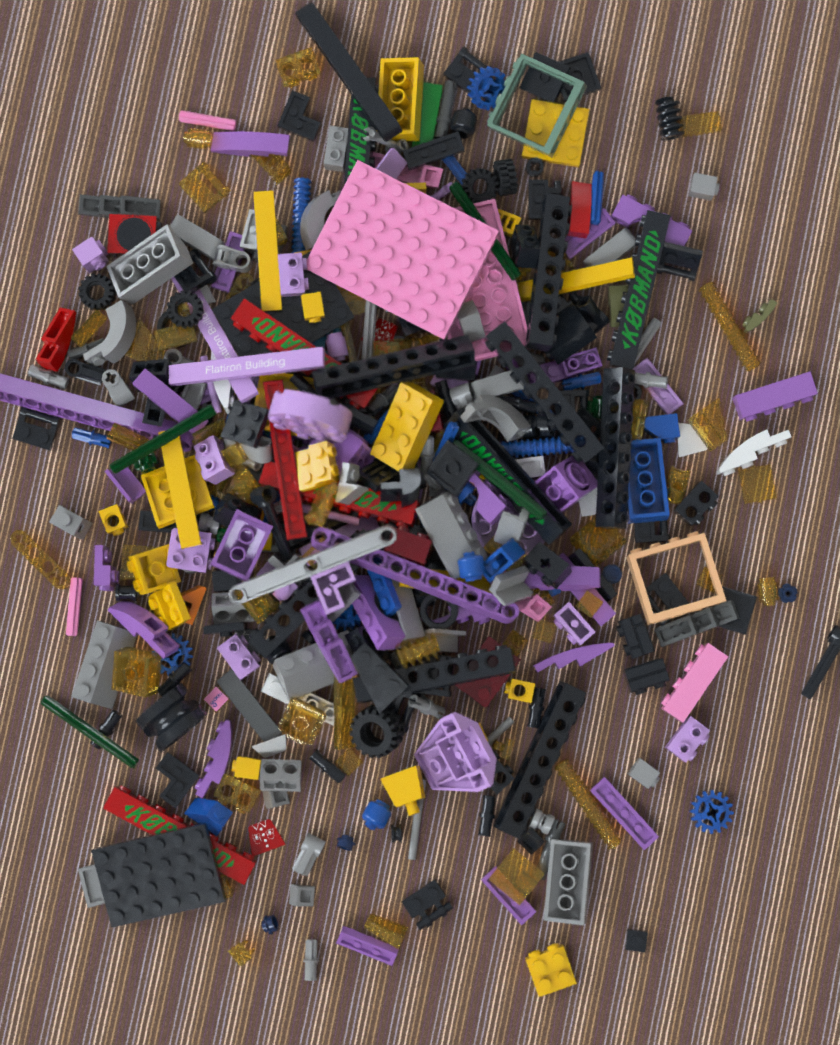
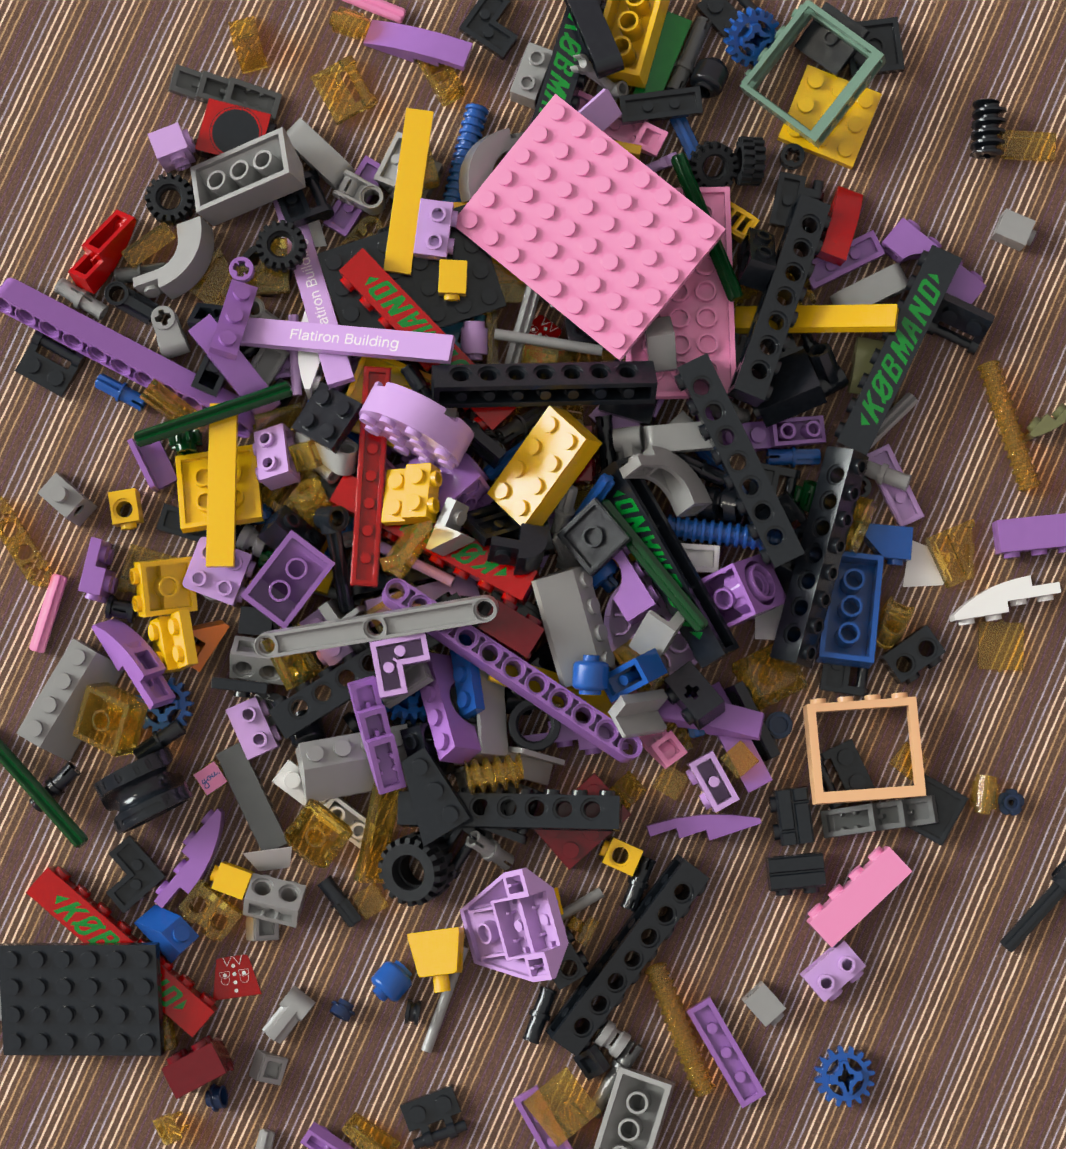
camera: 15 degrees right, 0 degrees up
blue axle [590,171,604,225] -> none
none -> dark red brick [161,1035,234,1099]
none -> medium lavender plate [209,279,258,361]
none -> clear yellow slope [228,16,268,74]
none -> medium lavender bush [229,257,255,283]
none -> light grey bar [494,328,603,356]

